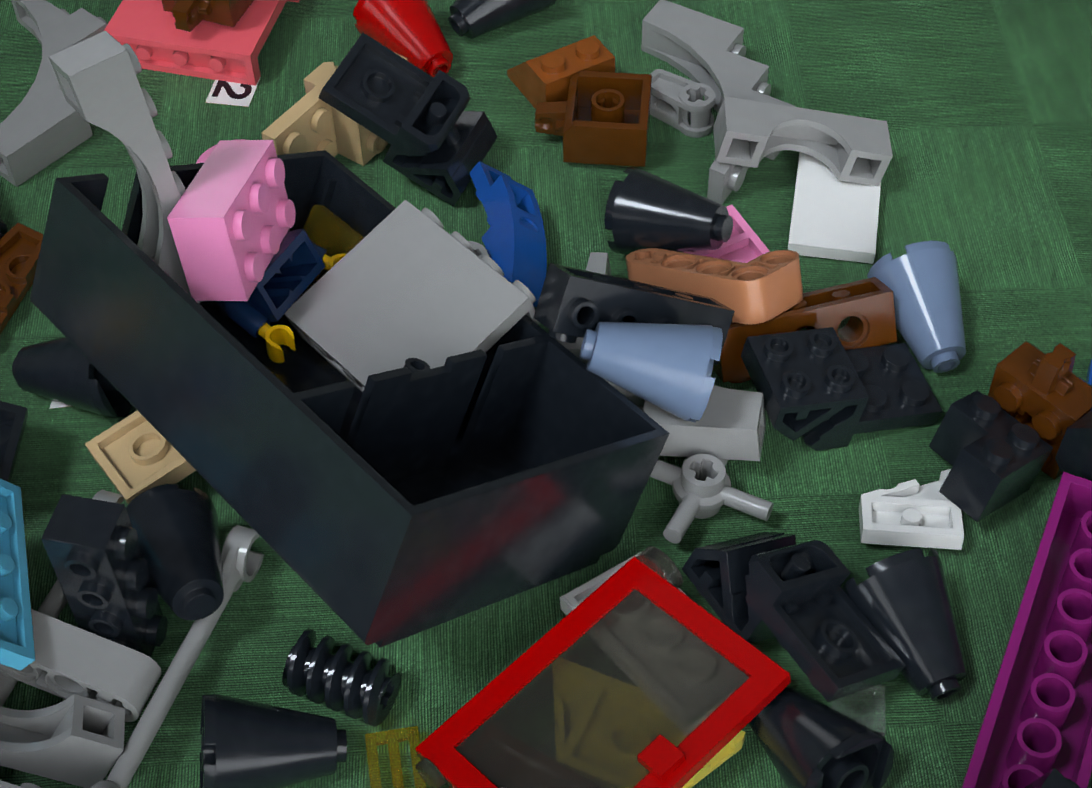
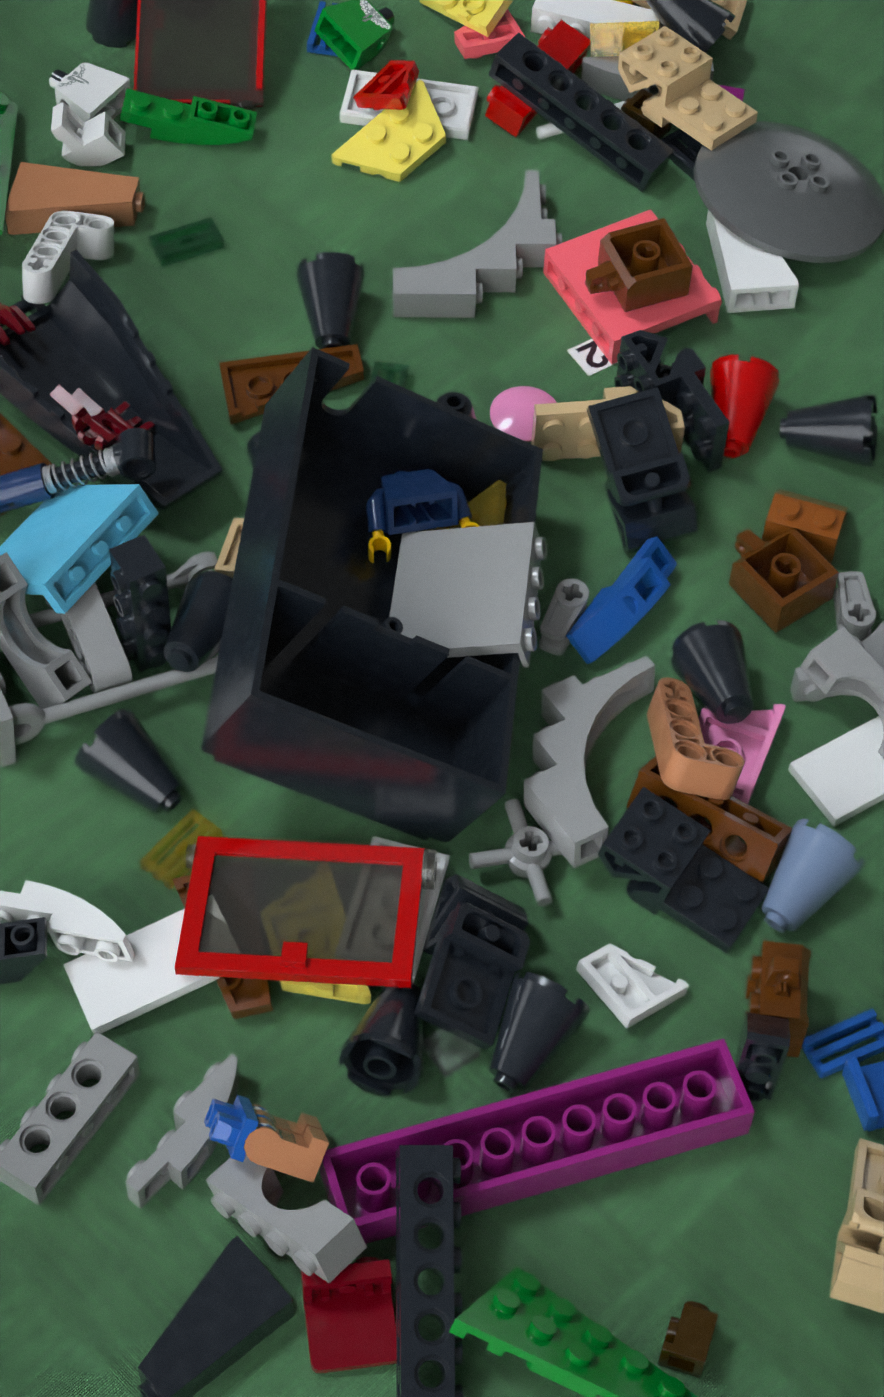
camera: 45 degrees right, 5 degrees up
light grey arch [49,31,202,303] -> none
bright pink brick [167,140,296,301] -> none
black piece [282,628,401,727] -> none
black brick [534,263,735,364] -> none
sand blue cone [579,322,723,423] -> none
black brick [929,390,1053,522] -> none
none -> black piece [614,330,729,473]

